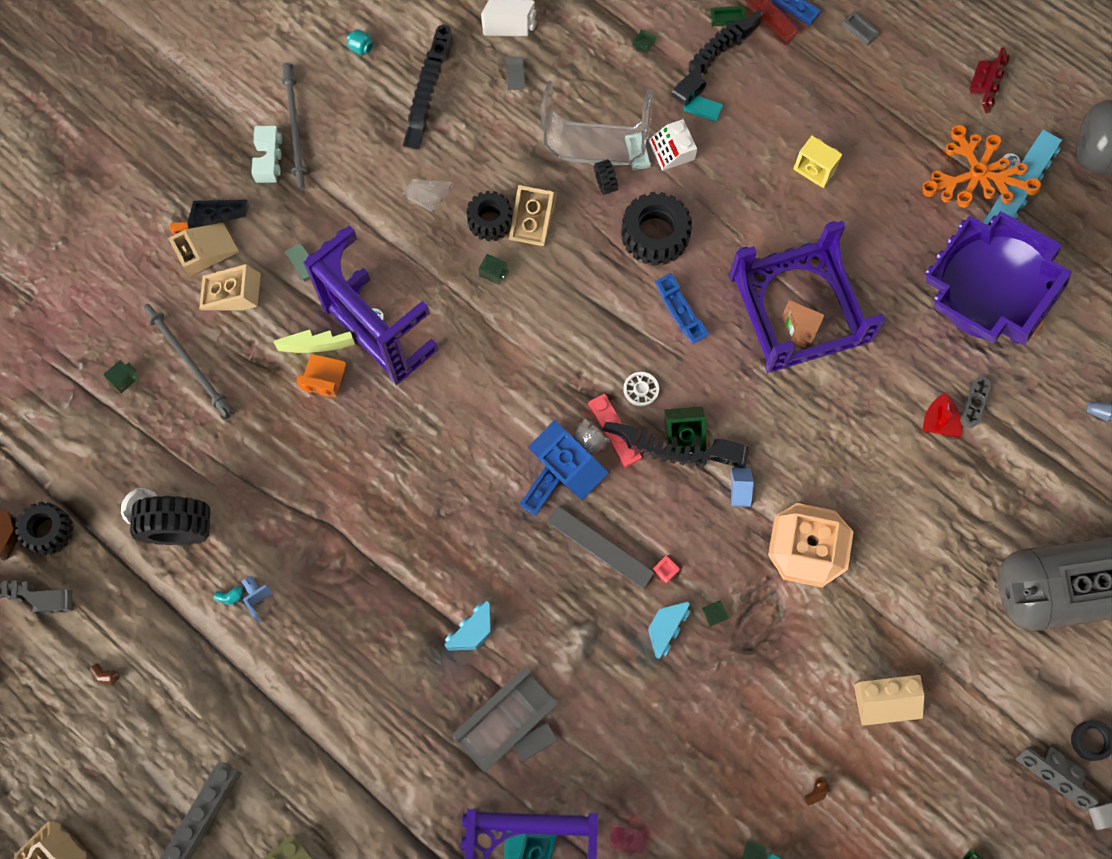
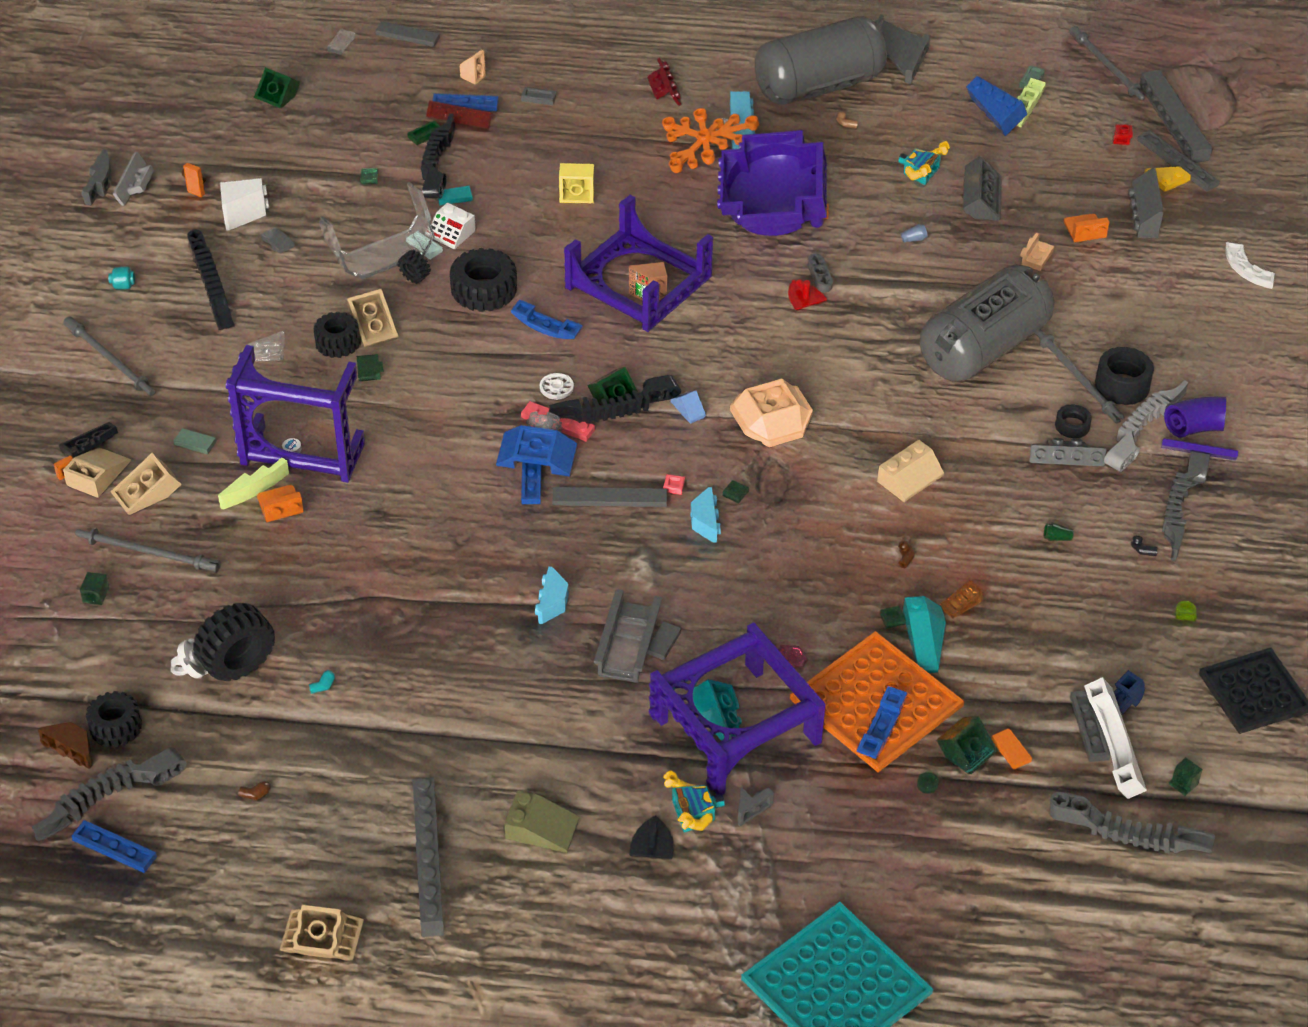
camera: 35 degrees left, 25 degrees down
medium blue bracket [242,576,273,623] -> none
light aqua arch [252,126,282,183] -> none

